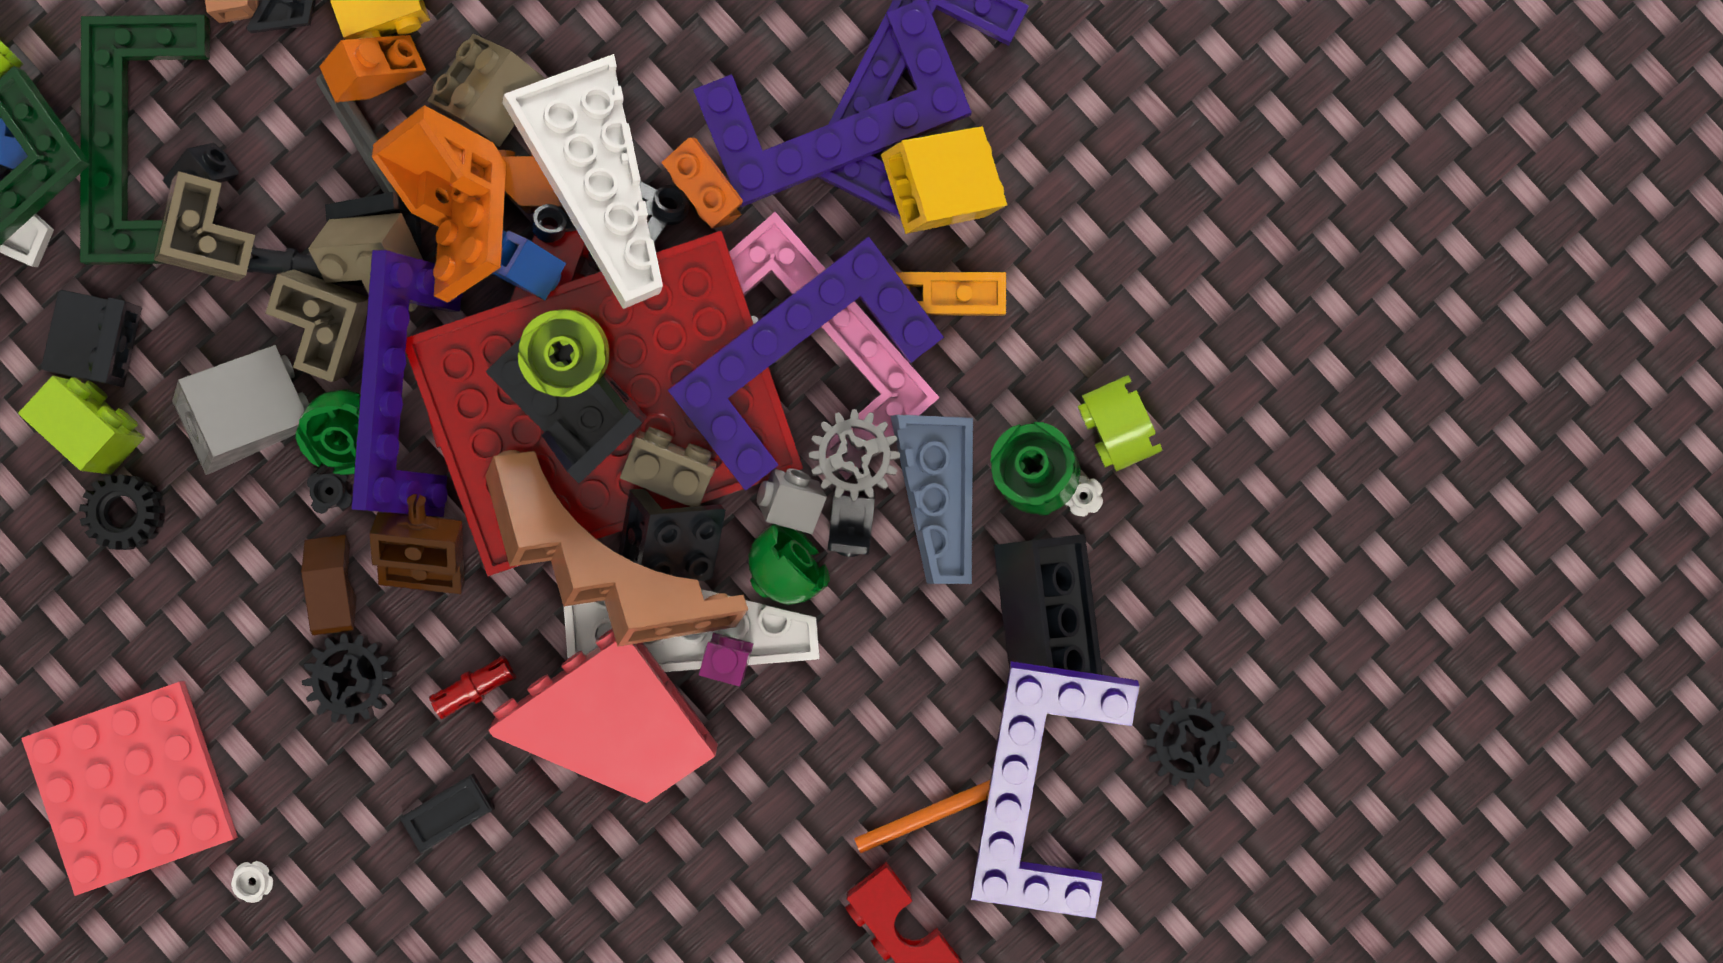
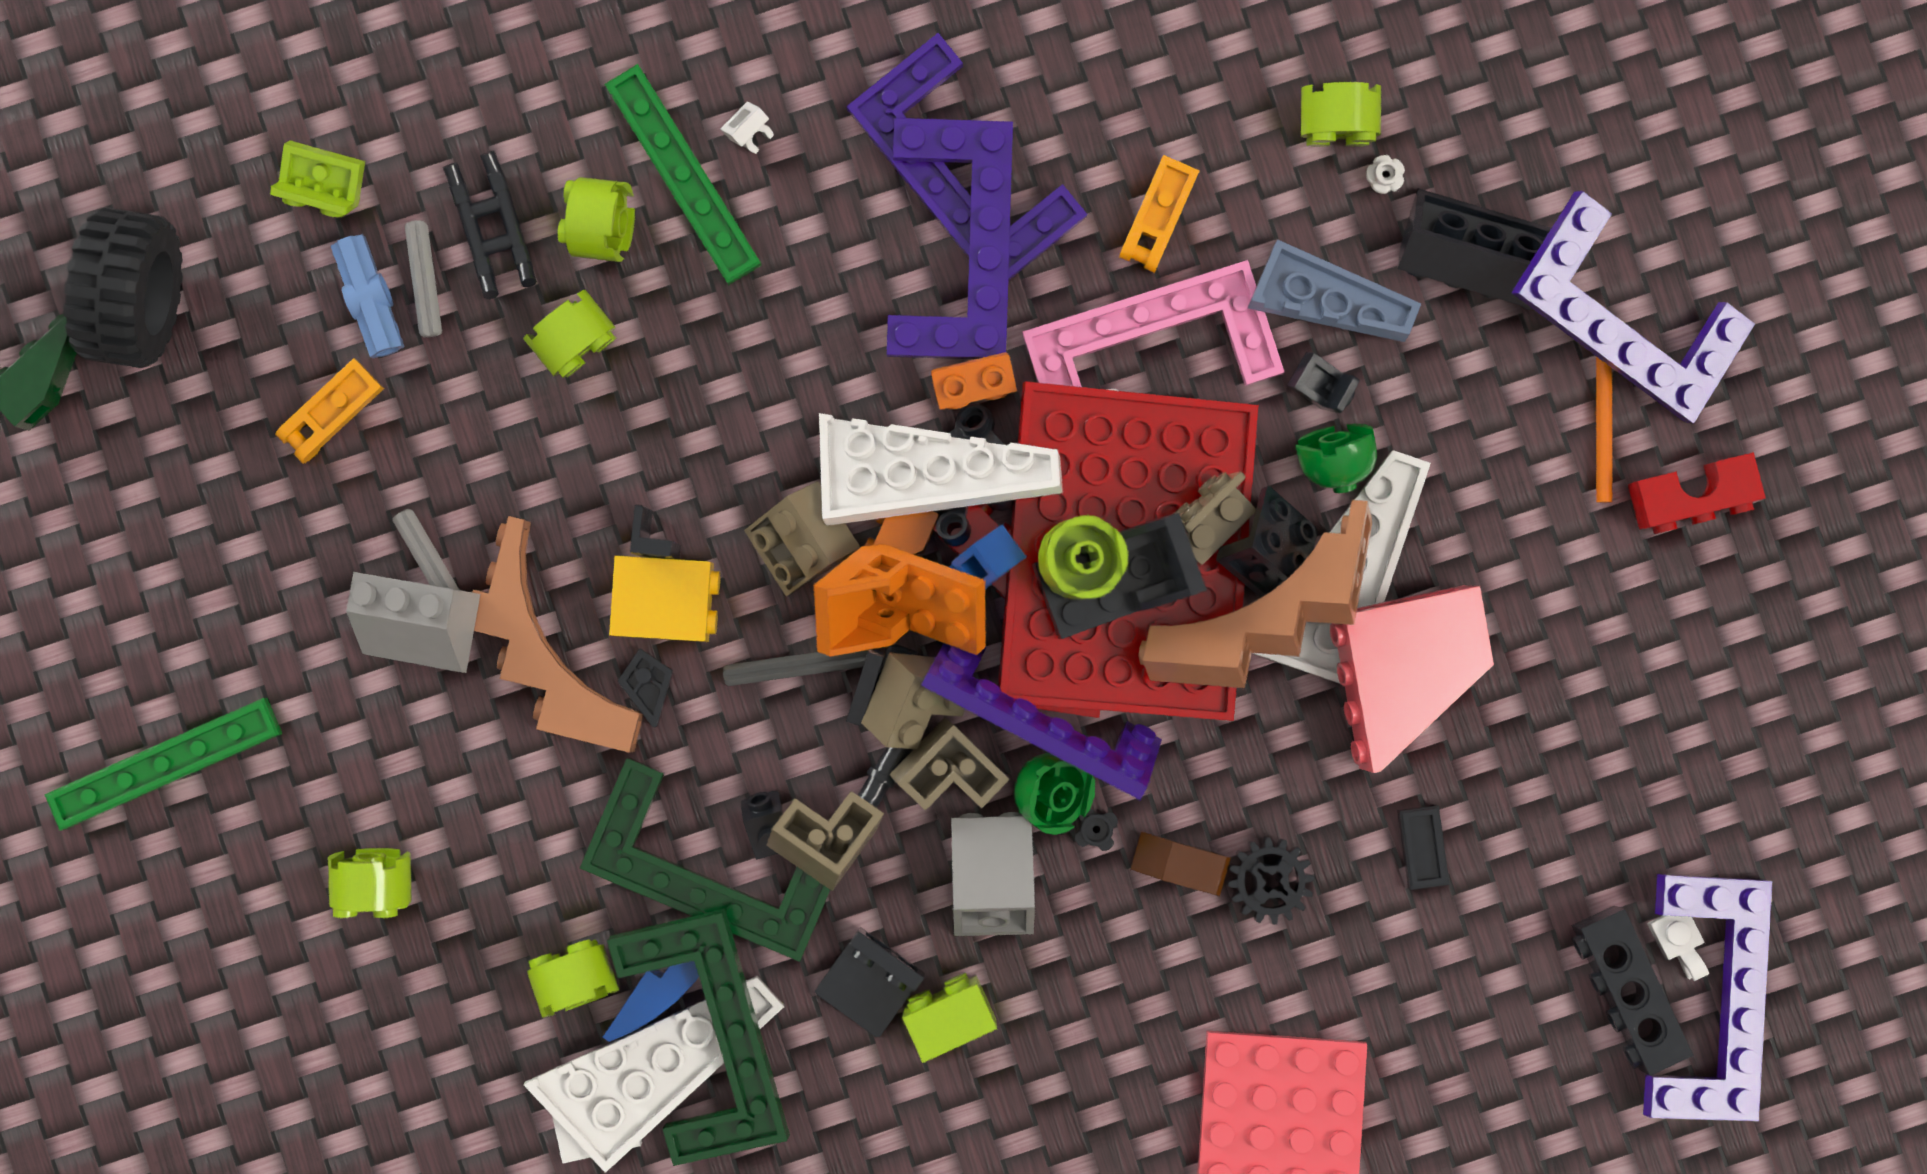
camera: 70 degrees left, 0 degrees up
black tyre [79,474,165,550] -> none
white plate [231,861,273,903] -> none
orange slope [319,35,426,103] -> none
reddish brown plate [369,494,465,594] -> none
red pin [429,655,516,719] -> none
dark purple plate [668,237,944,491] -> none
magenta brick [699,632,754,687] -> none
light grey brick [757,468,827,534] -> none
light grey gear [809,409,900,502] -> none
yellow brick [881,126,1007,234] -> none
green brick [991,422,1081,515] -> none
black gear [1143,697,1237,790] -> none

